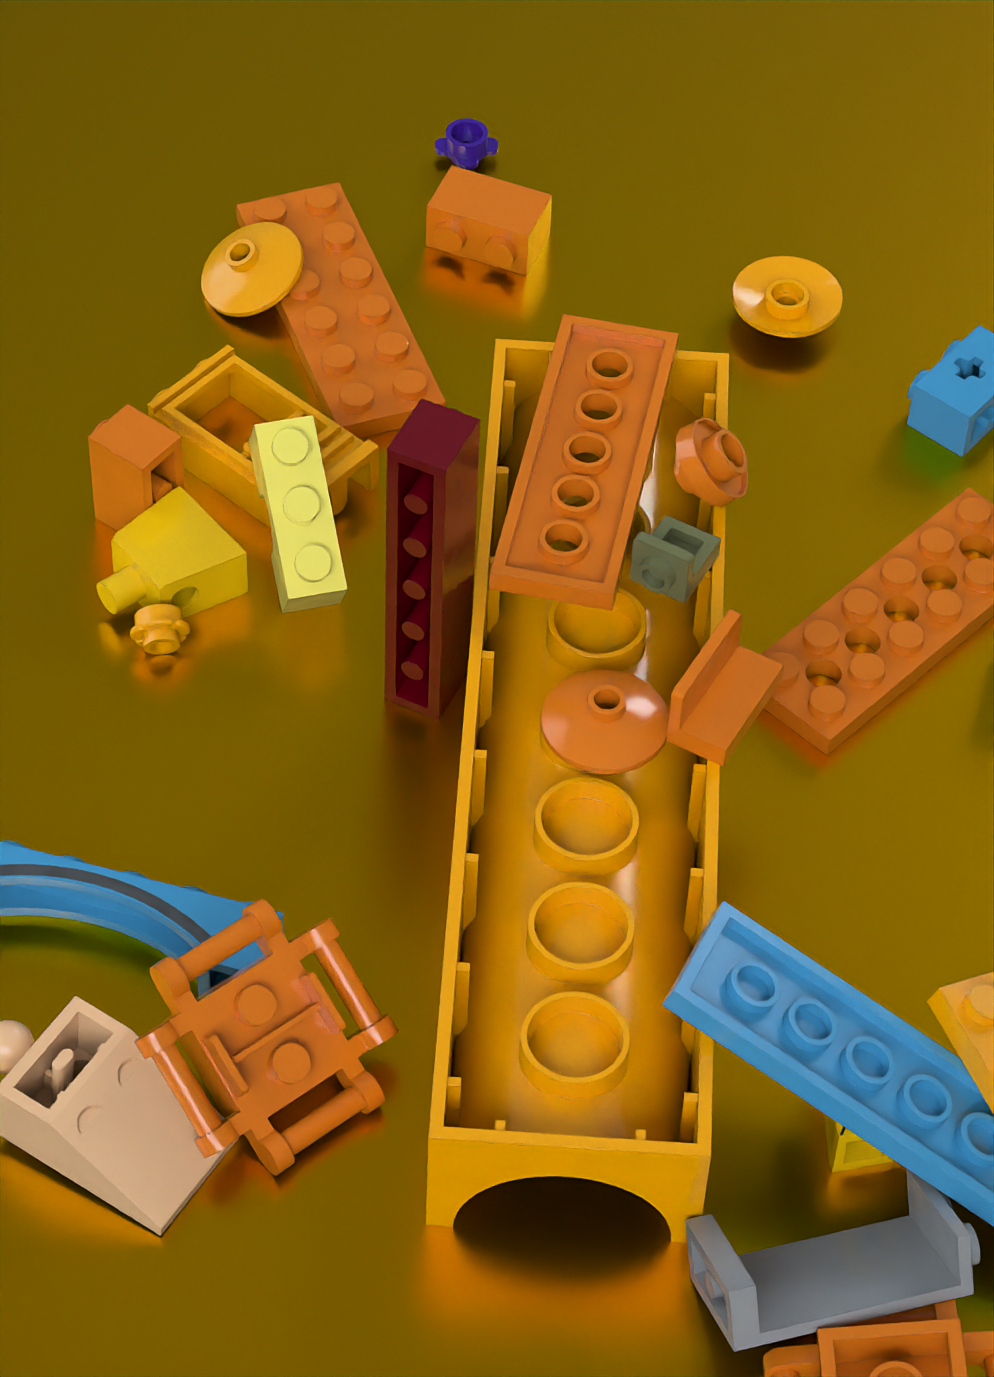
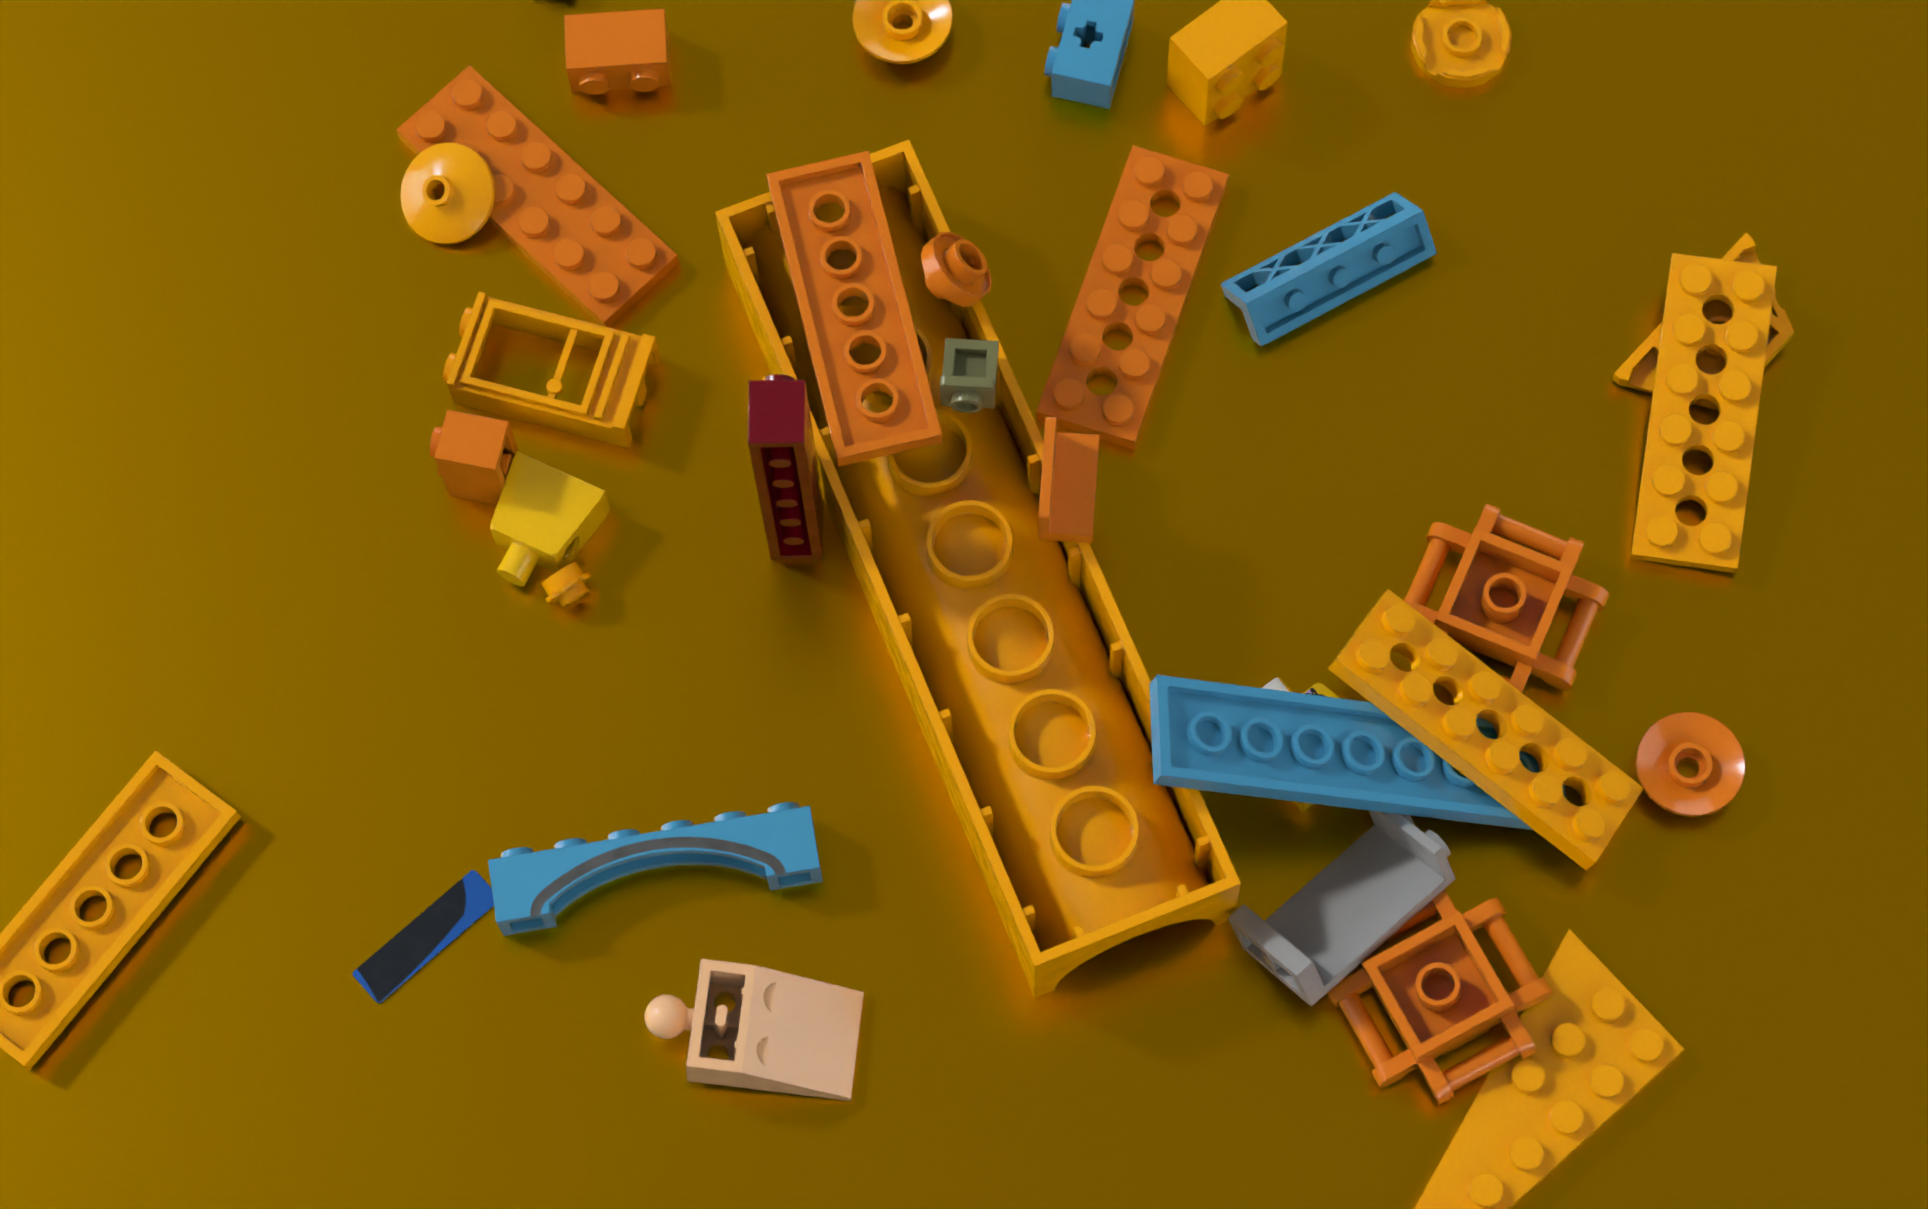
camera: 20 degrees left, 20 degrees up
orange brick [134,898,399,1176] -> none
light yellow arch [249,415,348,613] -> none
orange dish [541,669,669,774] -> none

